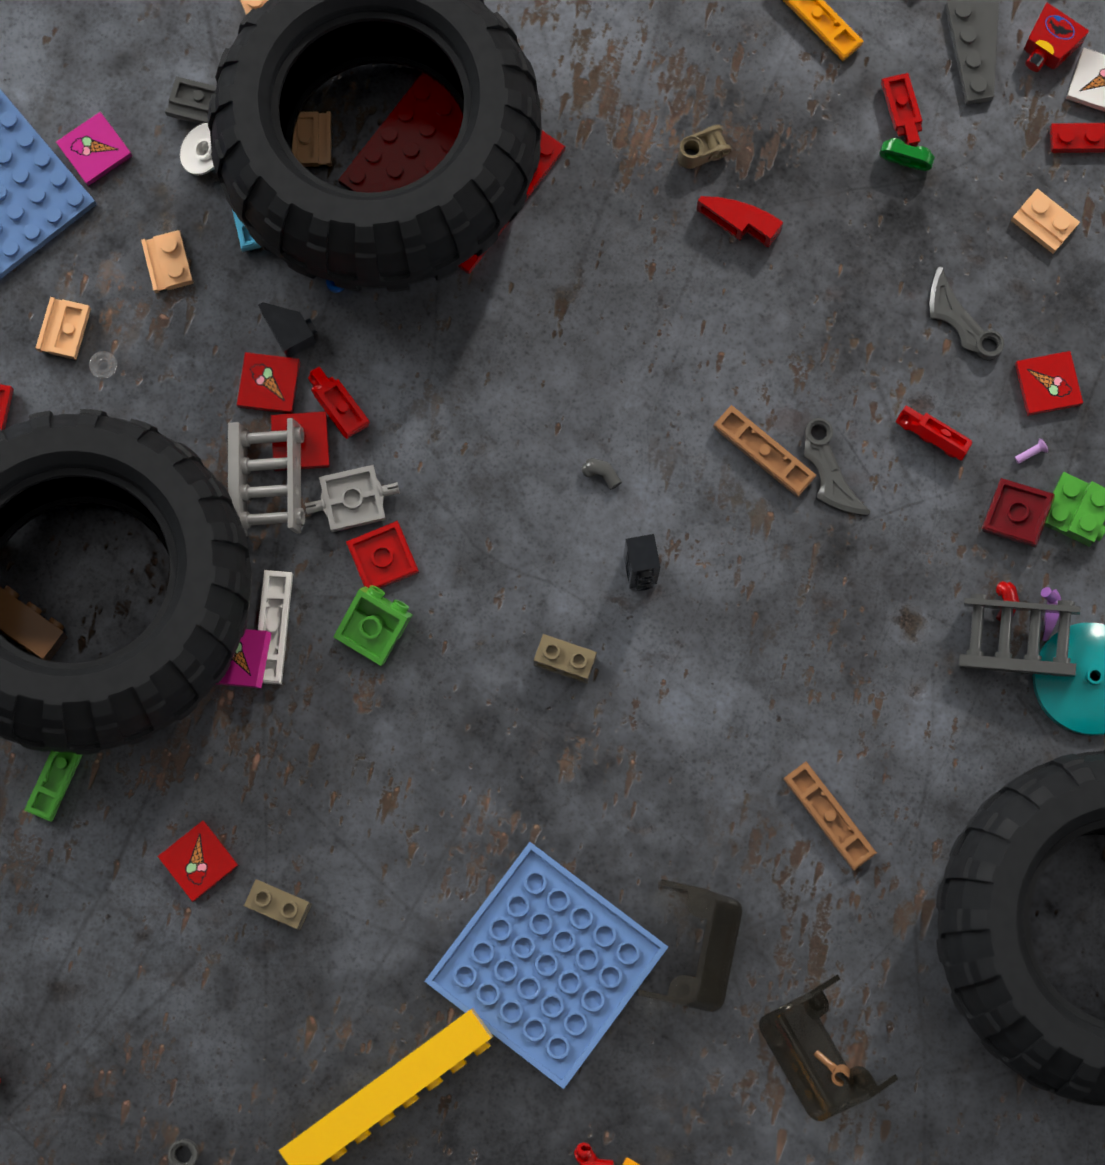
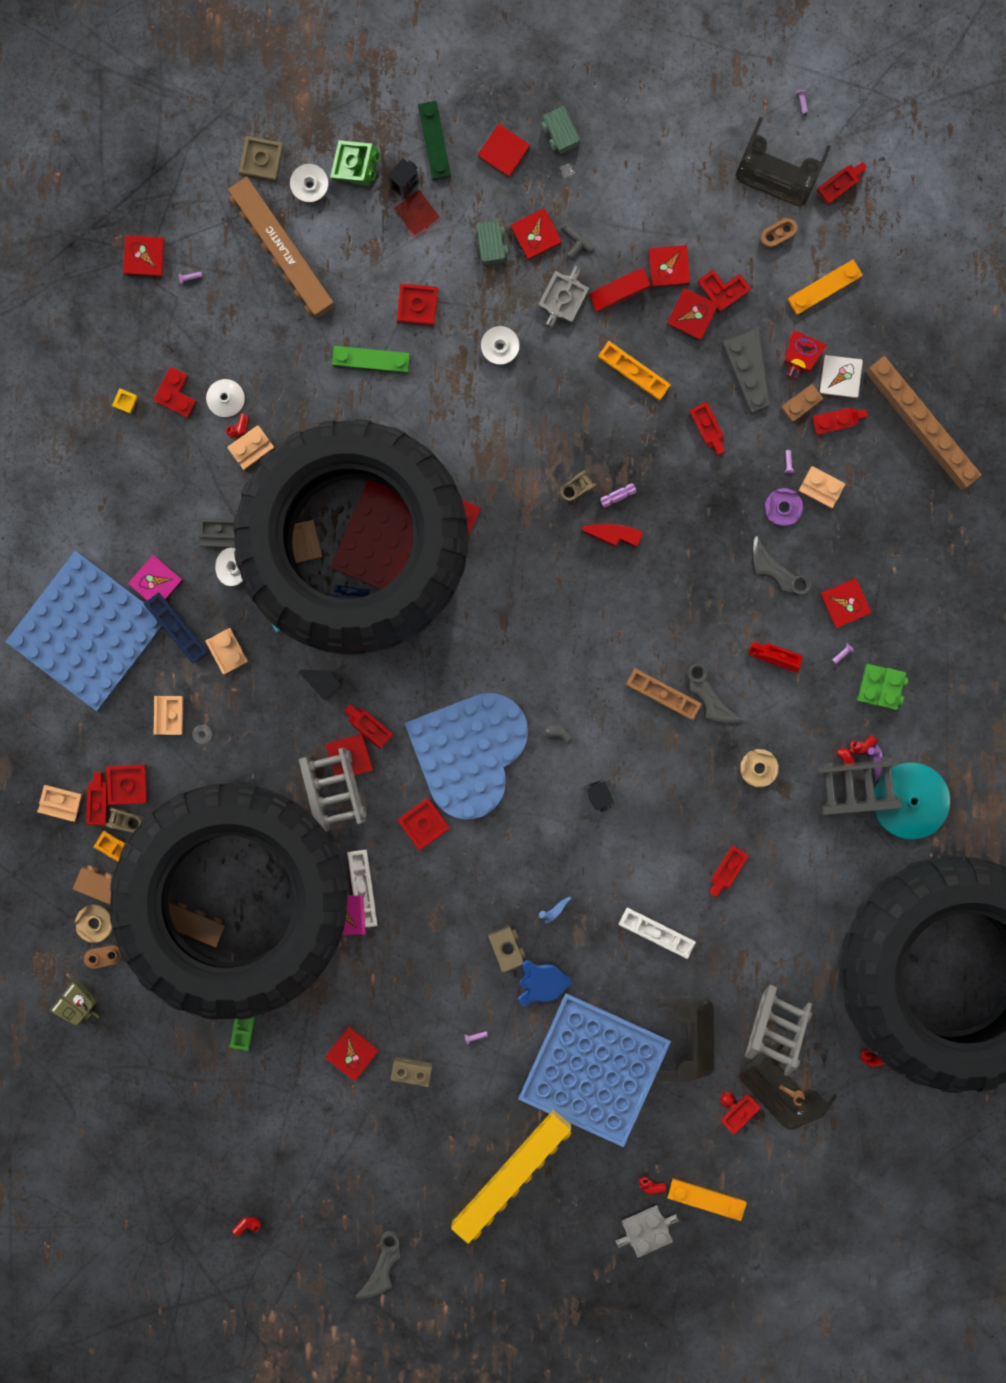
camera: 15 degrees left, 10 degrees up
red tile [237,352,300,414] -> none
light grey plate [305,465,400,532] -> none
bright green plate [333,585,413,666] -> none
dark tan brick [534,634,597,684] -> none
medium nougat plate [783,761,877,871] -> none
green plate [879,138,935,171] -> none
dark red plate [982,478,1055,548] -> none
none -> dark blue plate [144,592,207,664]
none -> medium blue plate [404,693,528,819]
none -> lavender piece [464,1031,488,1045]
none -> dark tan brick [488,926,526,972]
none -> blue tile [518,960,572,1006]
none -> medium blue bar [539,896,571,924]
none -> lavender axle [600,483,637,508]
none -> white plate [618,907,696,959]
none -> red hinge [709,845,749,897]
none -> red plate [720,1092,762,1135]
none -> tan tile [740,749,779,787]
none -> light grey fence [745,985,812,1076]
none -> medium lavender tile [764,488,803,527]
none -> medium nougat plate [781,384,823,422]
none -> lavender piece [784,450,795,474]
none -> red arm [850,735,878,754]
none -> red arm [861,1050,886,1068]

